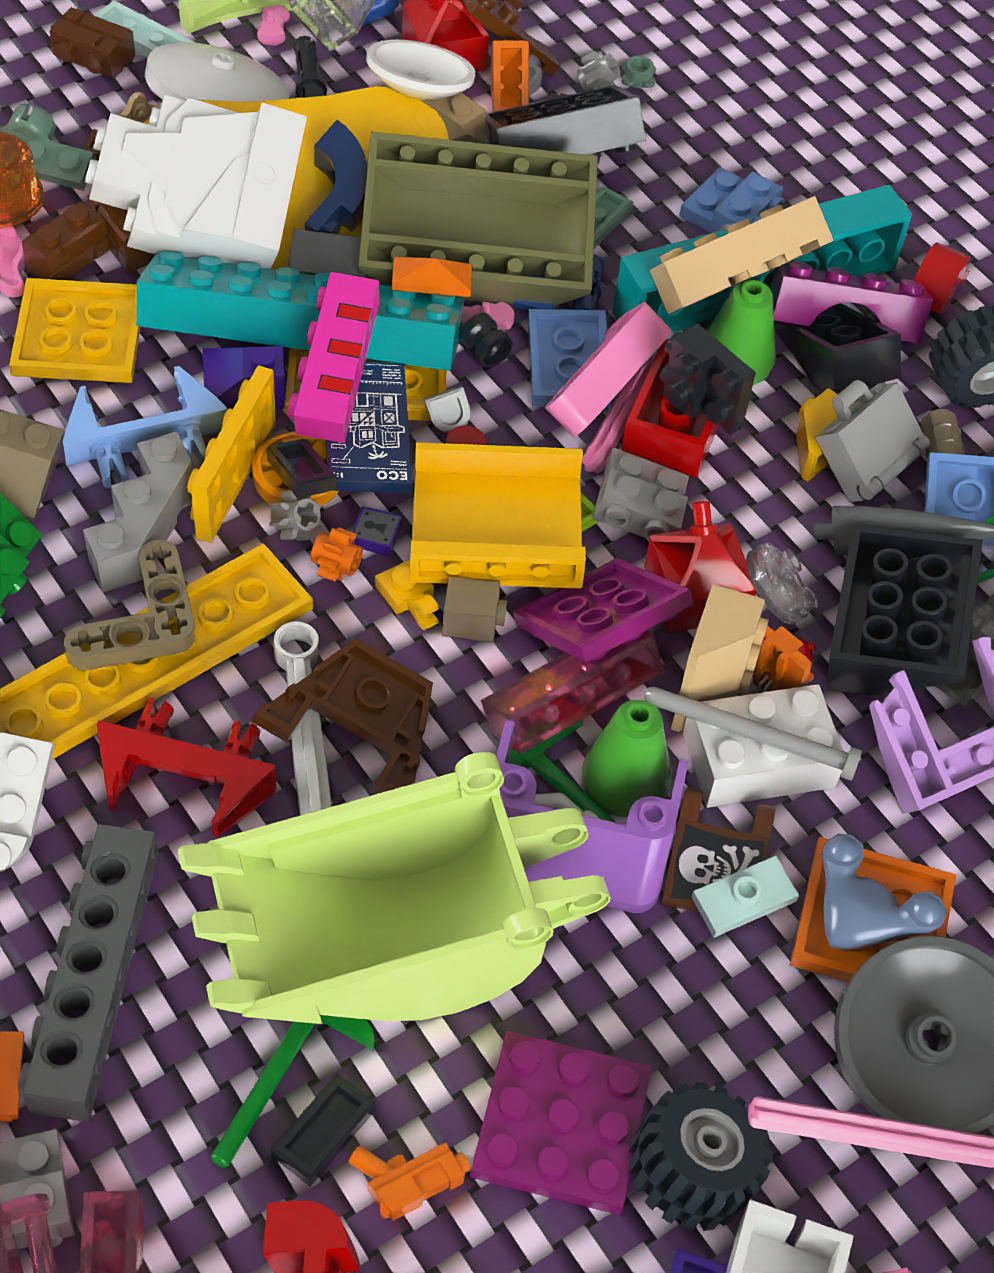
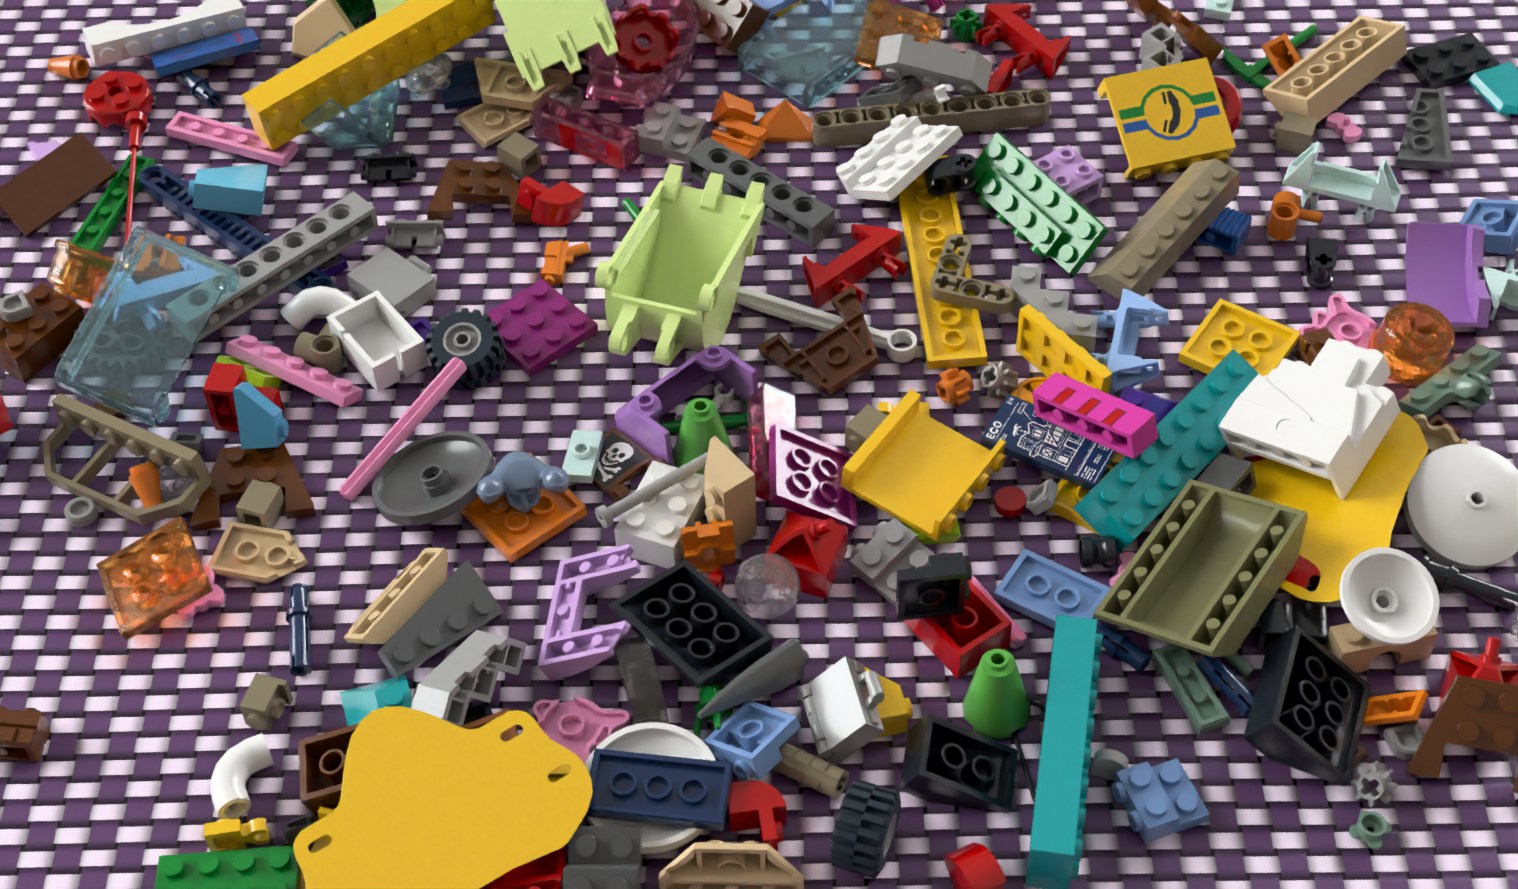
camera: 130 degrees right, 5 degrees down
black tile [266,438,337,499] -> none
black tile [270,1073,376,1187] -> none
dark blue arch [305,120,367,234] -> none
tile [352,506,402,556] -> none
orange slope [392,257,472,297] -> none
bright pink beam [545,302,672,437] -> none
tan wedge [649,196,834,314] -> none
magenta arch [770,261,933,343] -> none

